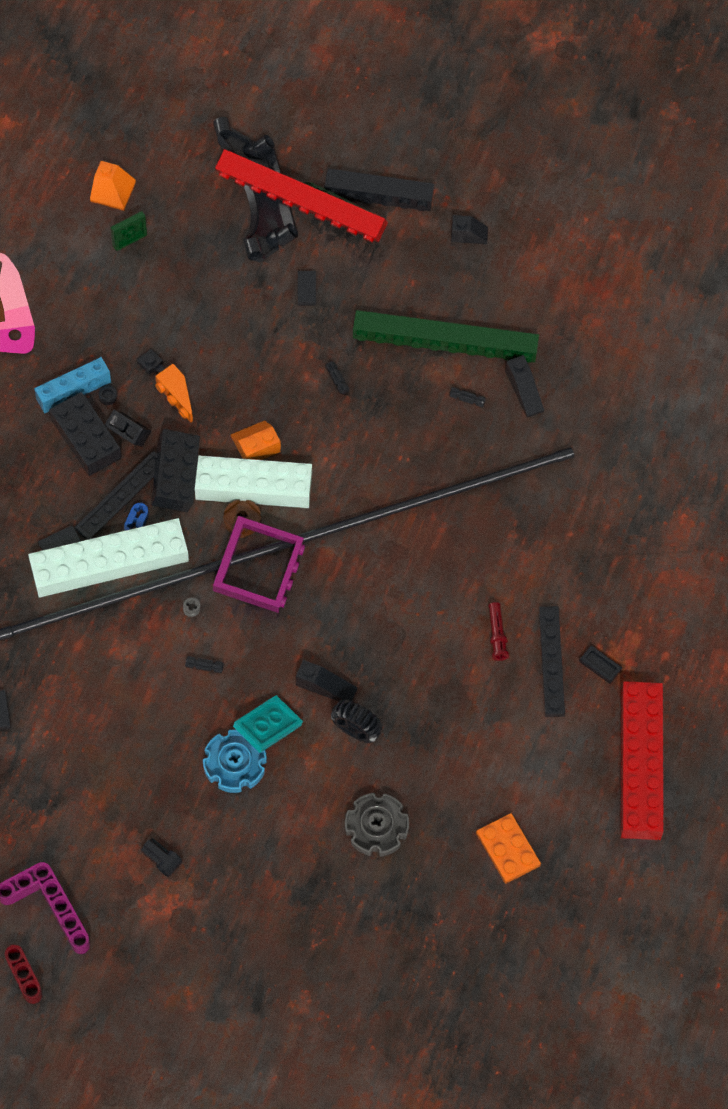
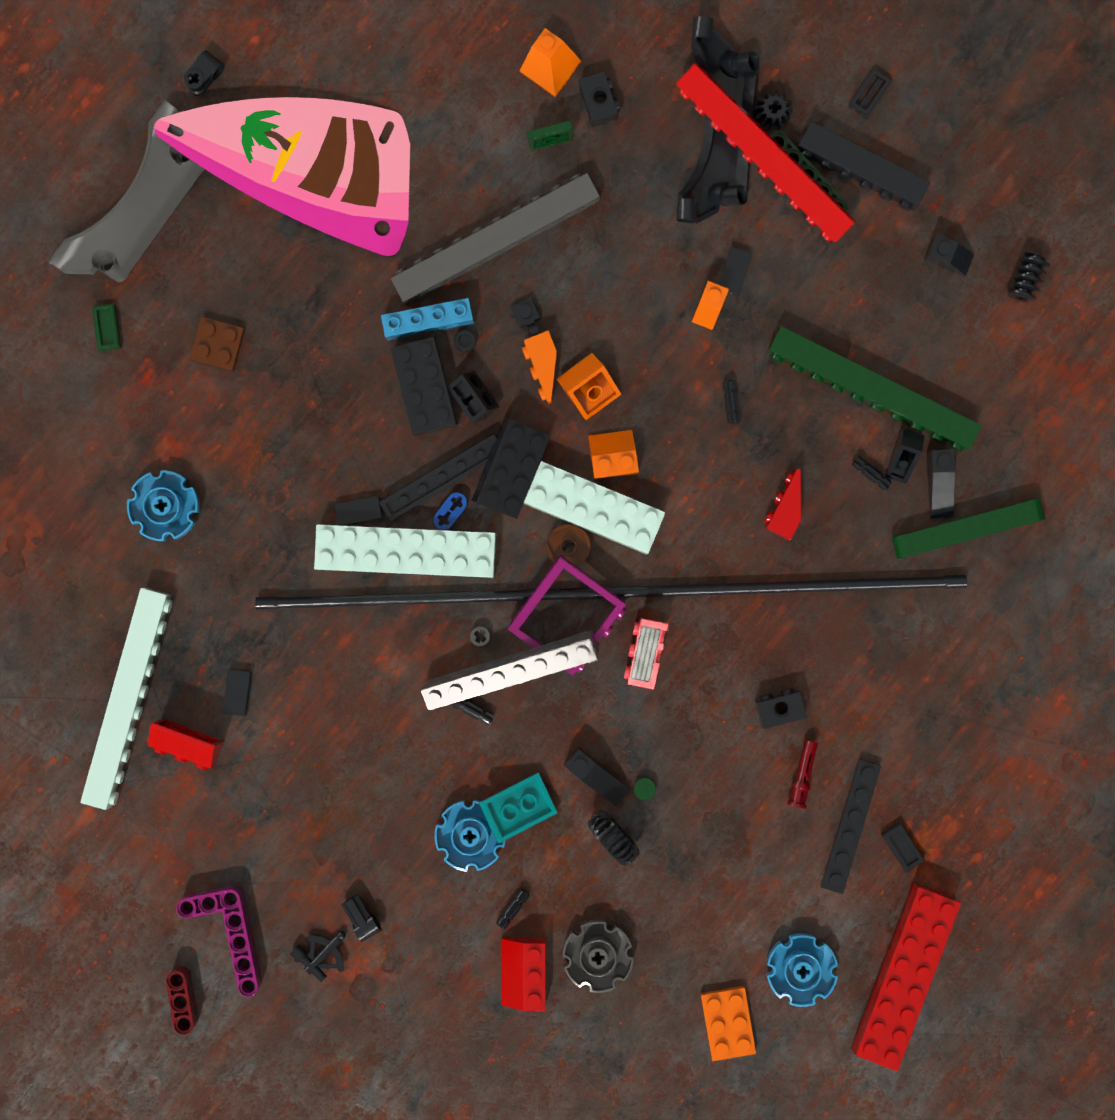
camera: 20 degrees right, 25 degrees up
none -> black piece [290,931,346,982]
none -> dark grey brick [390,173,600,305]
none -> brick [421,630,599,711]
none -> black axle [496,888,529,929]
none -> red slope [501,938,546,1011]
none -> orange slope [556,353,622,420]
none -> black brick [579,71,620,128]
none -> wedge [624,618,668,689]
none -> dark green tile [633,777,656,800]
none -> orange slope [692,280,729,330]
none -> black gear [755,90,793,130]
none -> black brick [755,688,807,729]
none -> red slope [764,468,801,541]
none -> dark azure piece [766,933,838,1007]
none -> black tile [848,68,892,119]
none -> black slope [885,428,925,484]
none -> dark green beam [892,498,1046,559]
none -> black piece [1007,252,1050,302]

